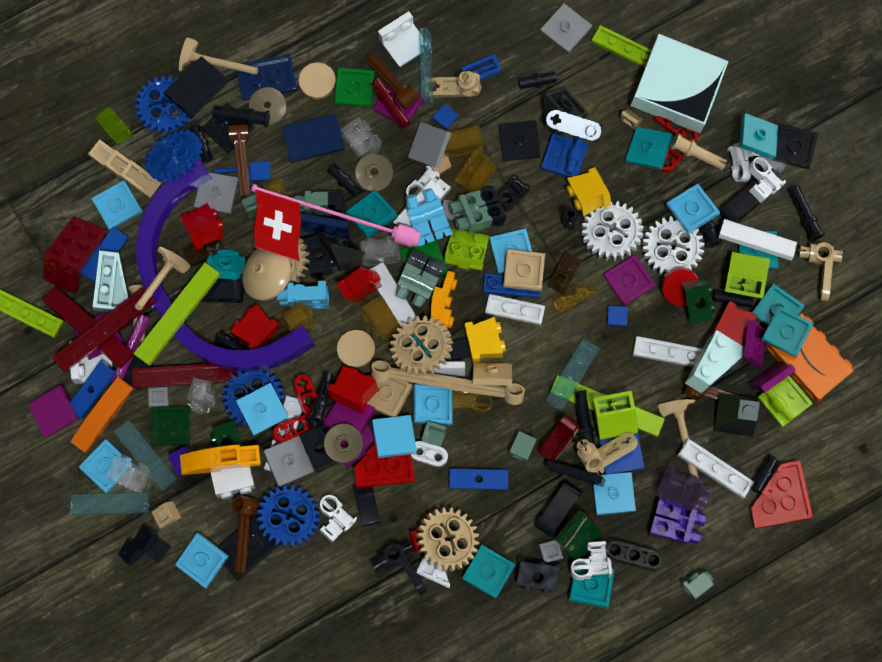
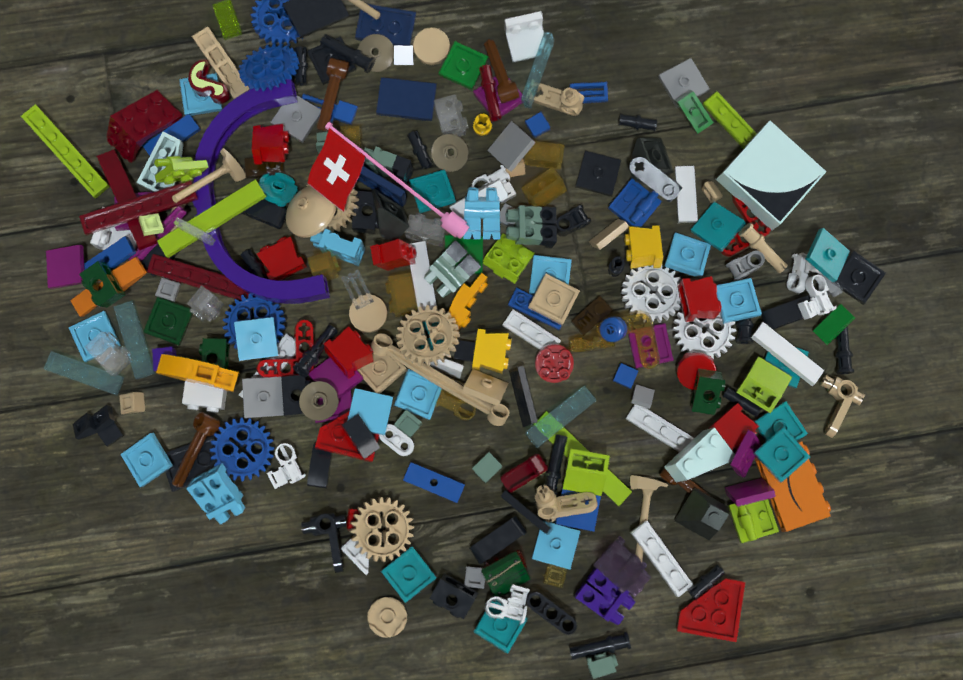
camera: 15 degrees right, 5 degrees up
none -> dark green brick [79,261,126,308]
none -> yellowish green tile [139,213,164,236]
none -> lime plate [154,156,208,185]
none -> clear tile [174,217,215,246]
none -> medium azure hips [186,463,245,524]
none -> dark red animal [188,59,230,104]
none -> clear tile [341,269,374,310]
none -> black slope [341,414,380,459]
none -> tan tile [368,597,407,637]
none -> tile [394,45,413,65]
none -> yellow bush [473,113,492,136]
none -> black tile [509,366,538,427]
none -> red tile [535,344,574,383]
none -> clear yellow tile [543,564,568,589]
none -> black pin [569,631,631,660]
none -> tan tile [589,219,629,250]
none -> clear yellow beam [596,313,660,369]
none -> blue head [600,316,627,342]
none -> light grey tile [631,385,655,409]
none -> medium azure tile [664,233,711,279]
none -> green brick [674,90,713,134]
none -> white tile [674,166,698,223]
none -> red hips [677,276,721,322]
none -> light grey piece [726,251,765,282]
none -> green tile [813,304,855,345]

